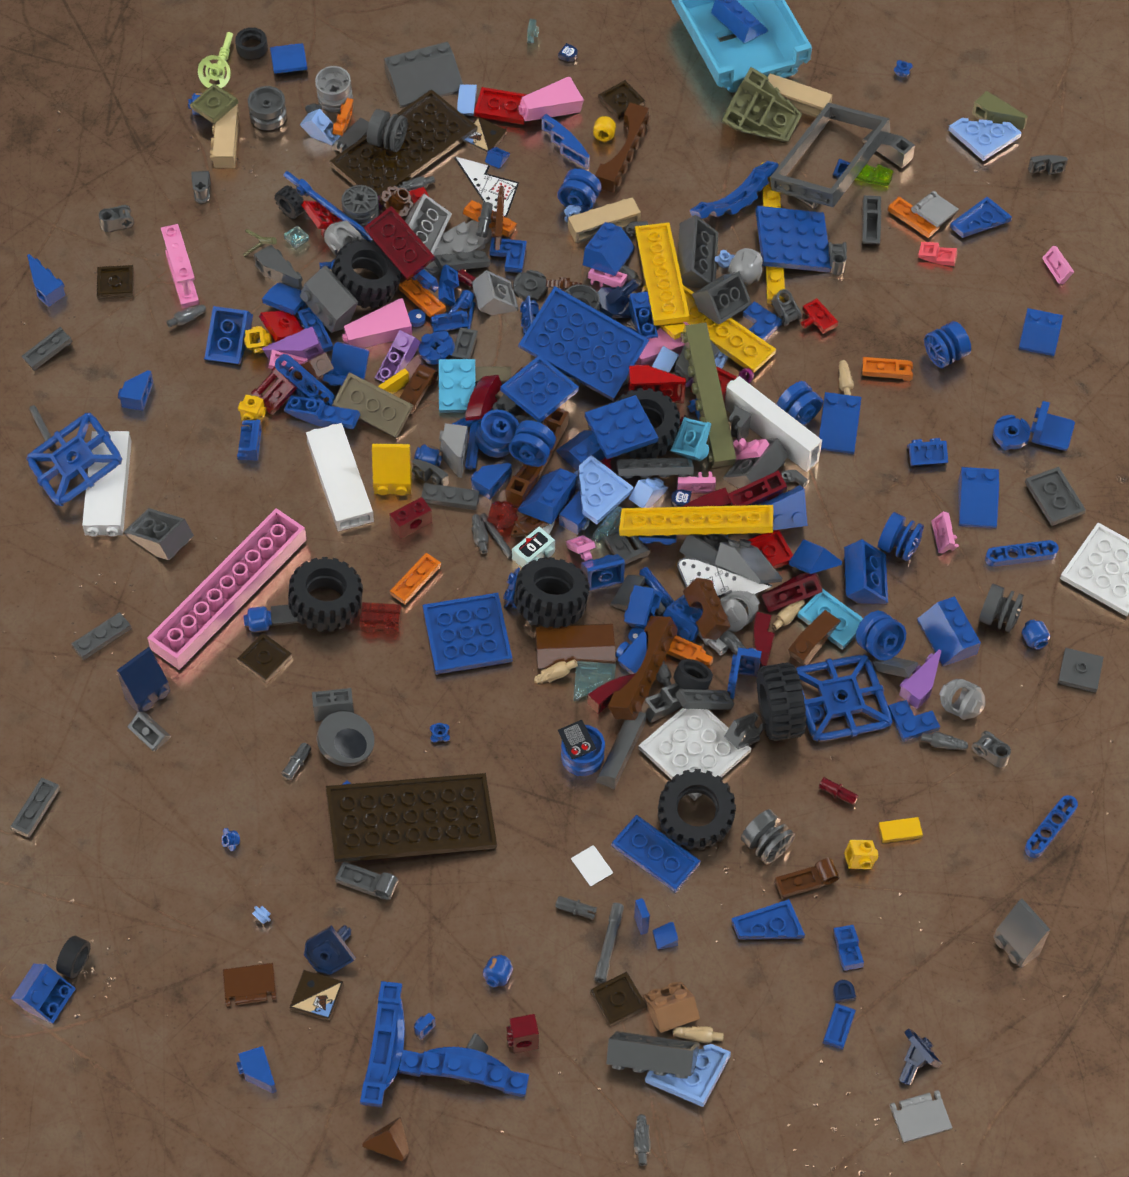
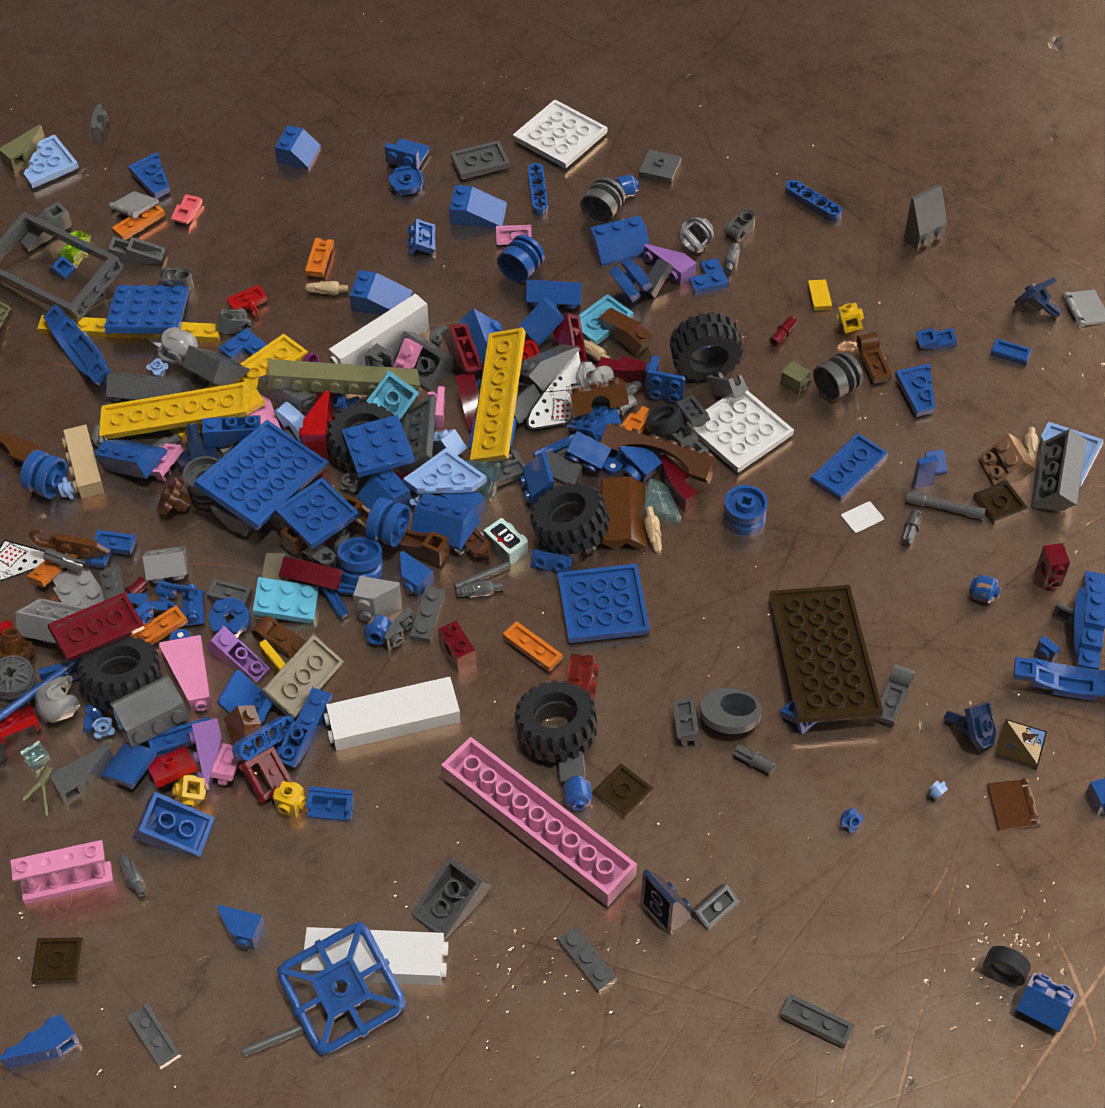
camera: 85 degrees left, 5 degrees down
yellow slope [372,444,412,496] -> none
blue plate [430,723,450,743] -> none
clear red brick [487,501,518,530] -> none
dark grey tile [513,270,548,301] -> none
blue hinge [520,295,539,335] -> none
black sticker [558,720,596,759] -> none
bright pink plate [565,535,596,561] -> none
dark grey brick [596,712,646,789] -> none
black tyre [658,769,736,850] -> none
tile [671,490,692,507] -> none
blue wheel [776,381,823,426] -> none
blue plate [796,654,893,742] -> none
dark blue tile [833,980,856,1003] -> none
blue wheel [924,321,971,368] -> none
bright pink plate [1042,246,1074,284] -> none
none -> olive brick [780,361,811,395]

